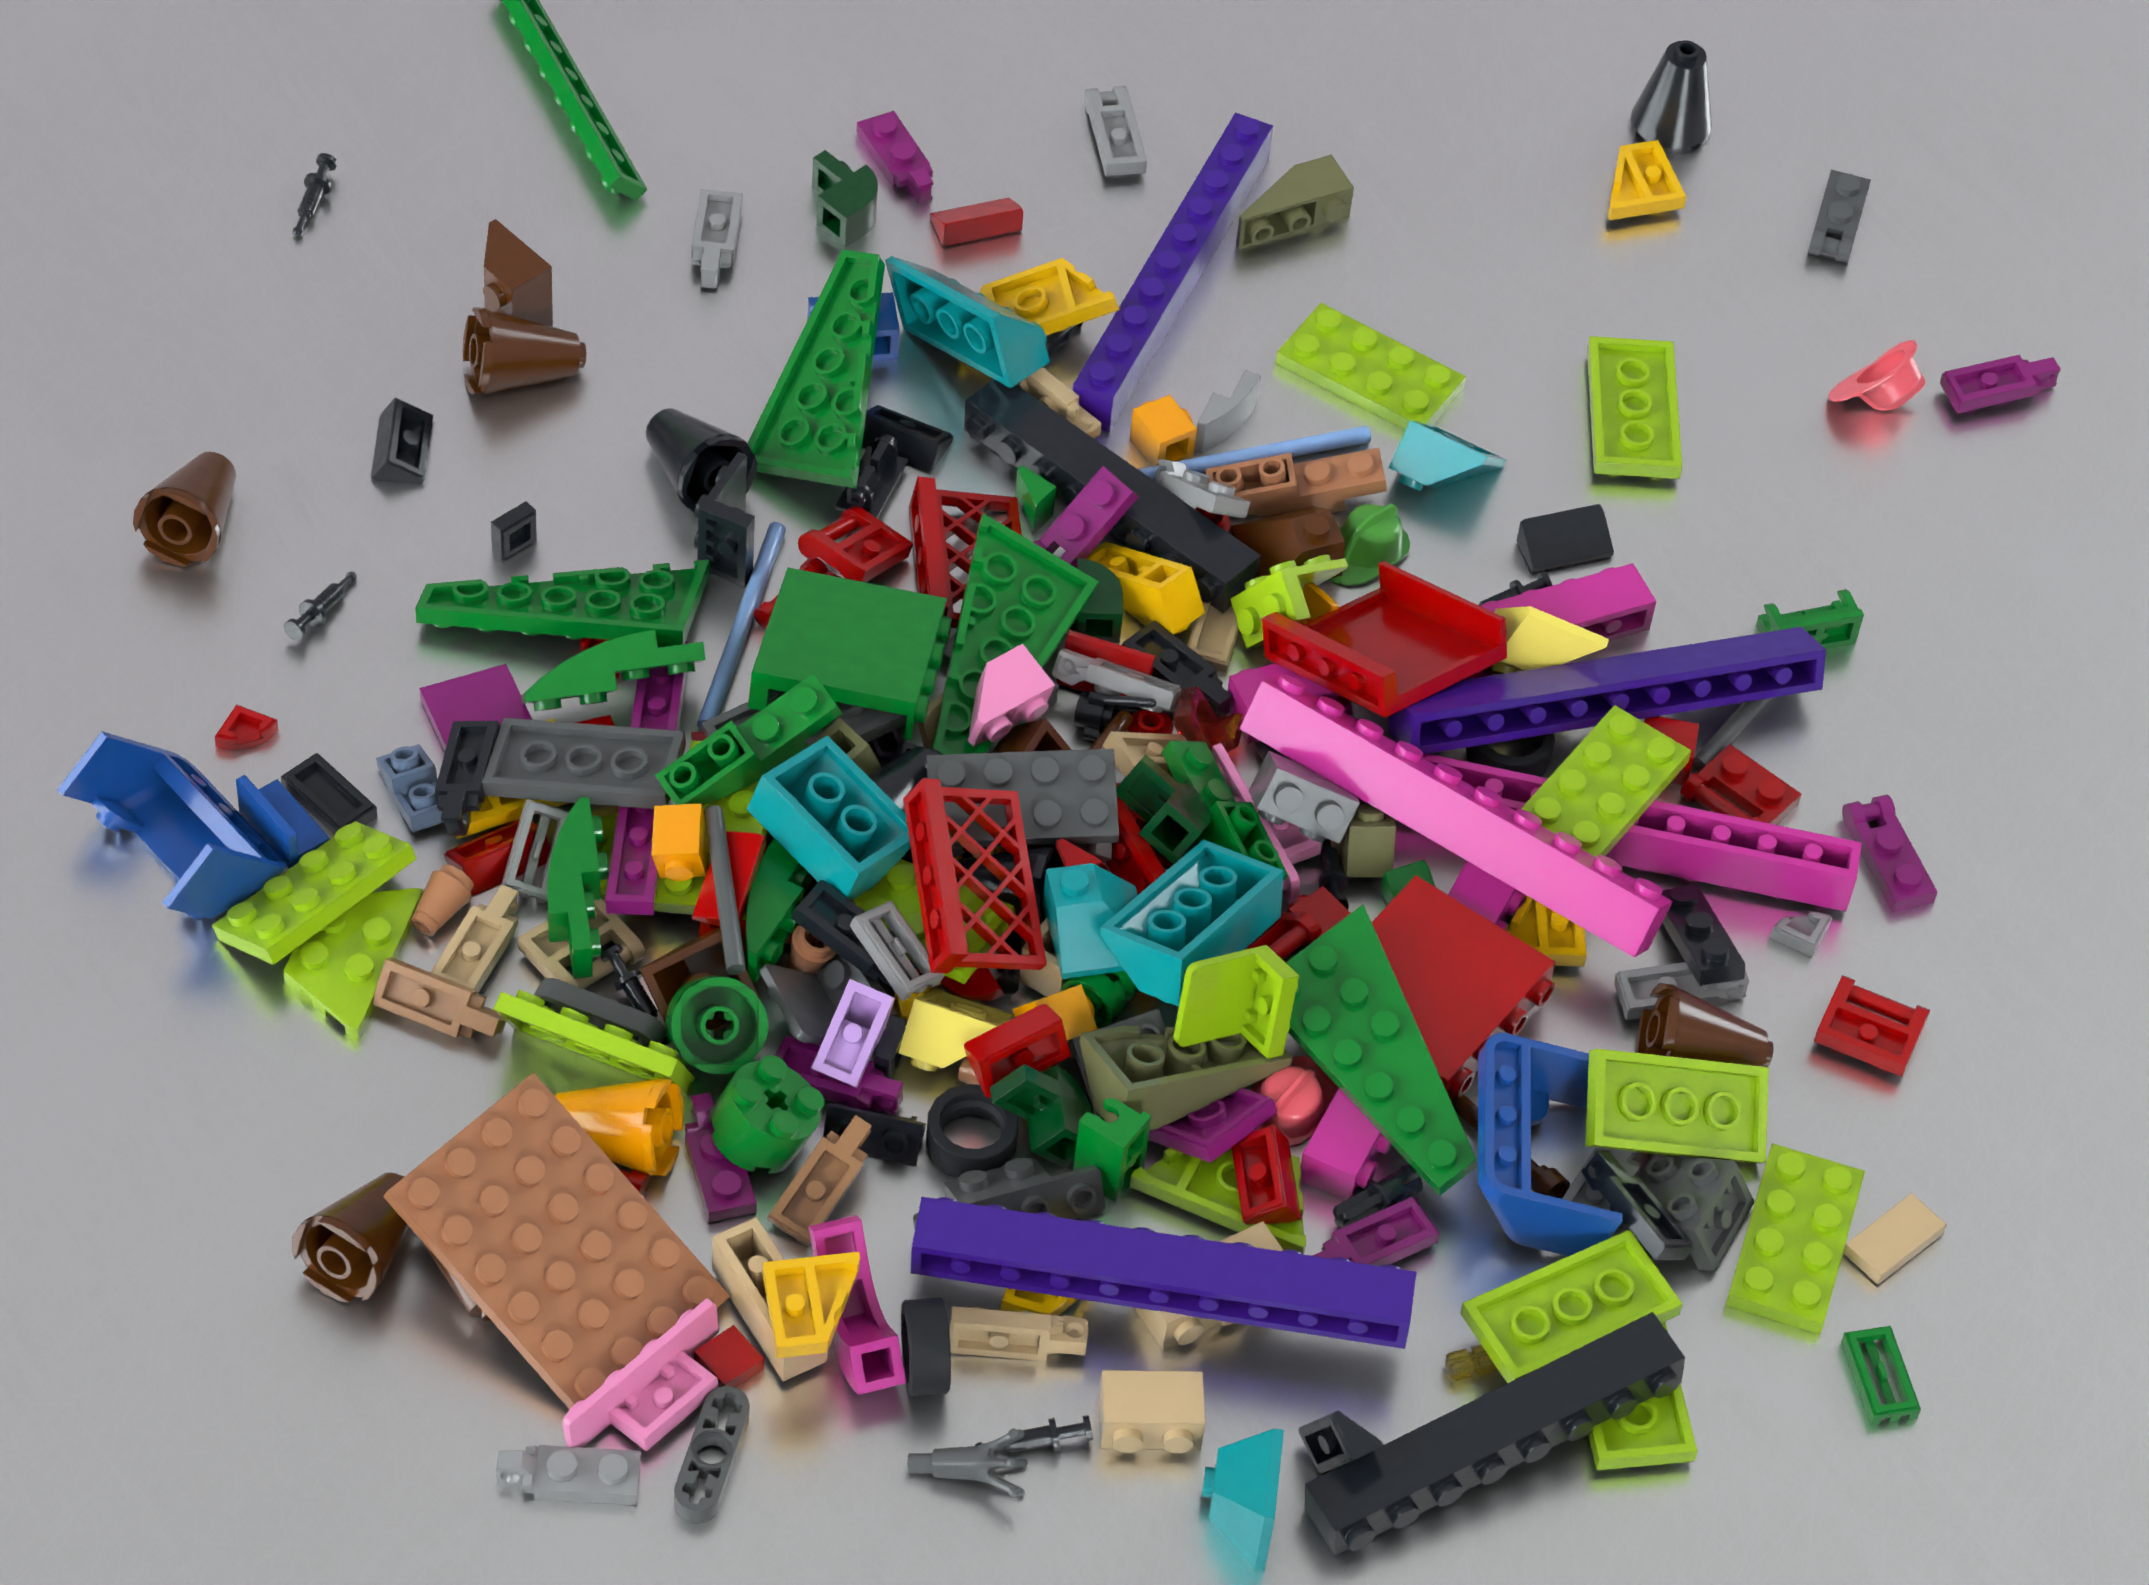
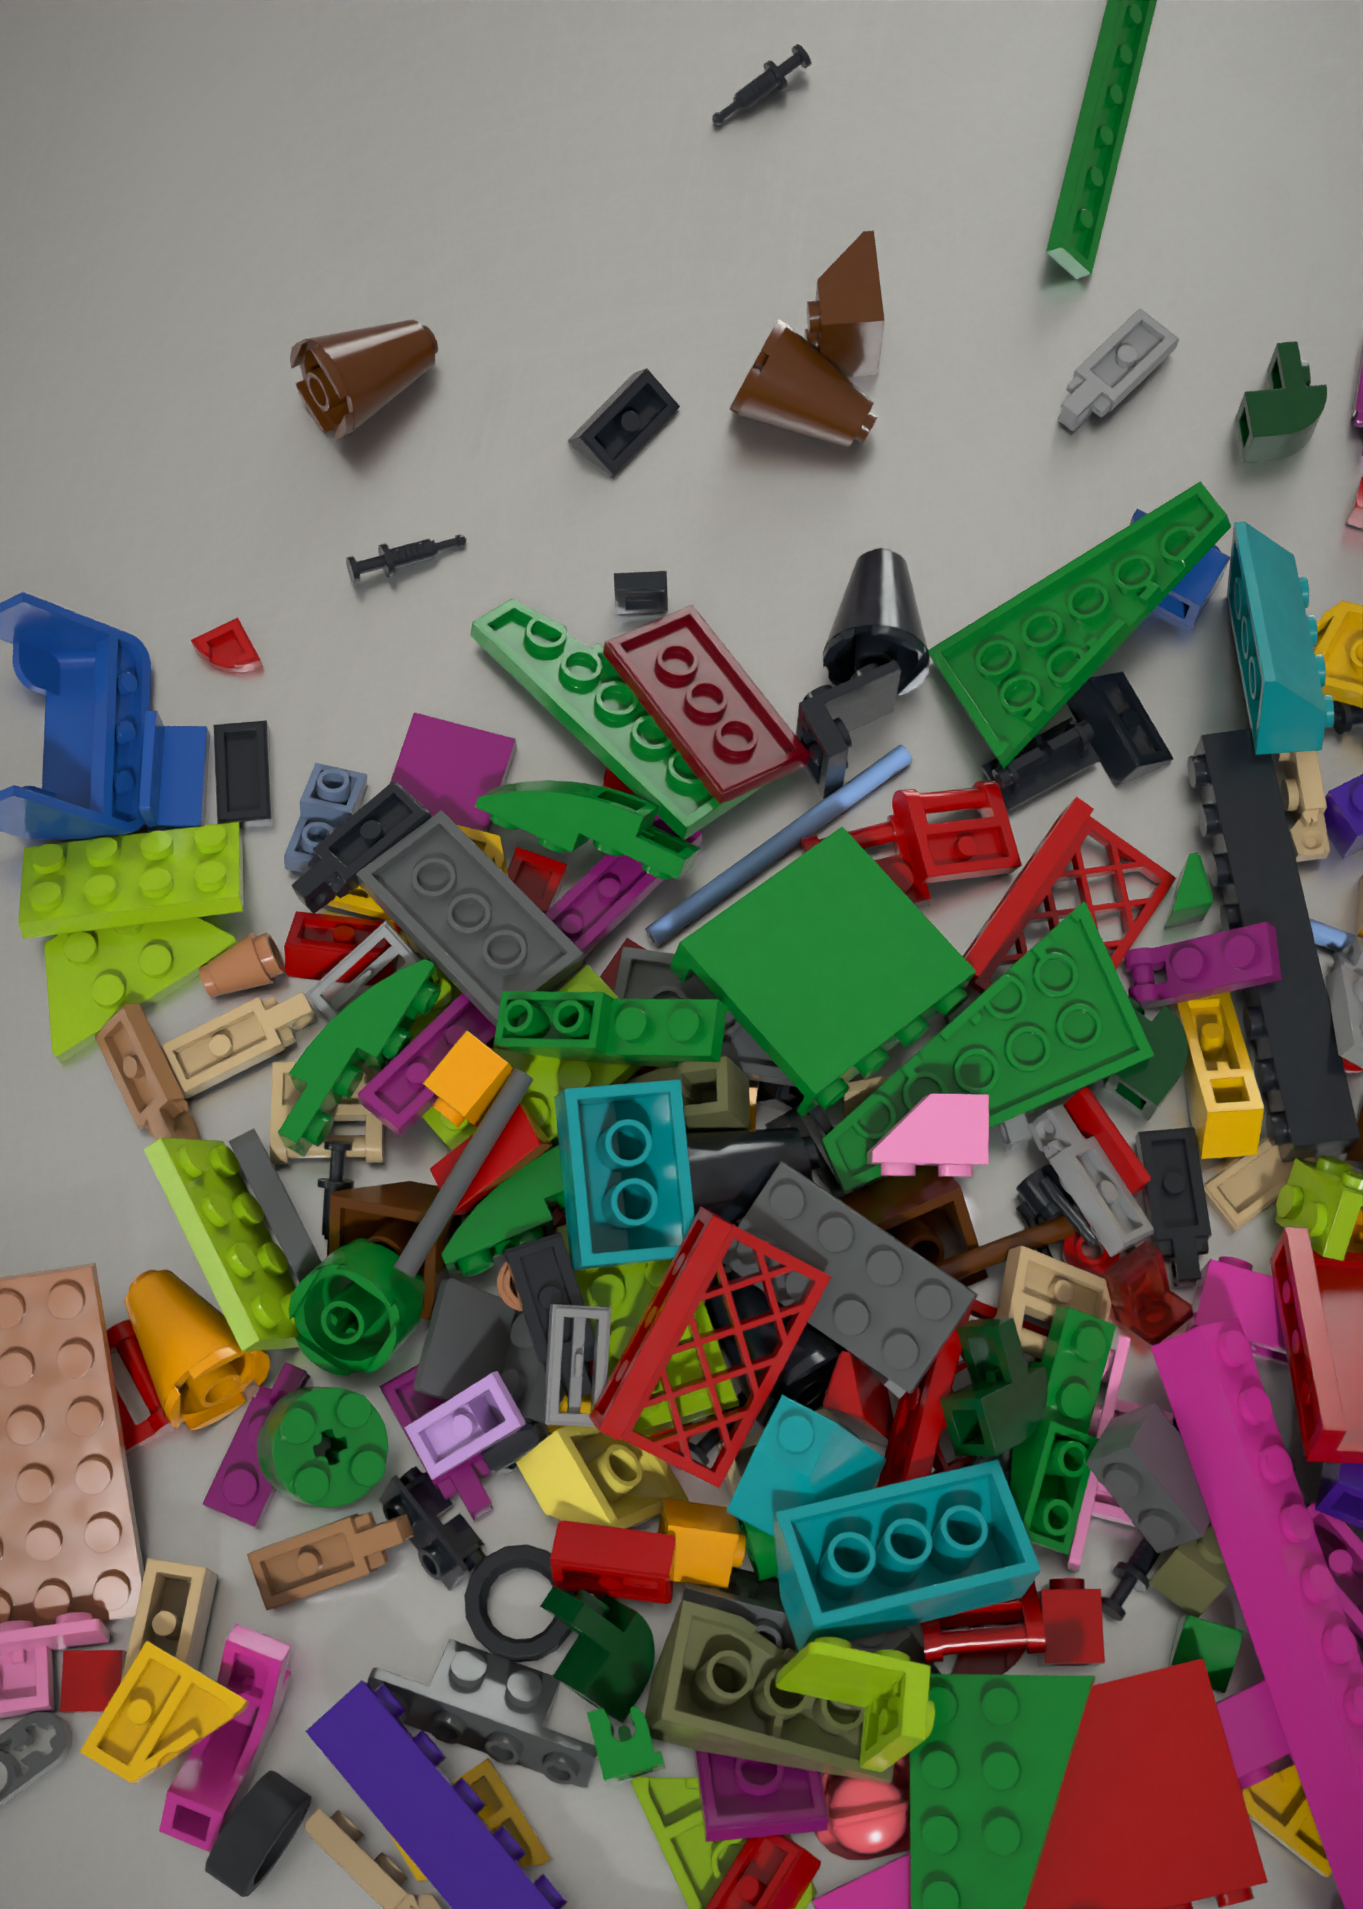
camera: 45 degrees right, 20 degrees up
none -> tile [603,604,810,804]

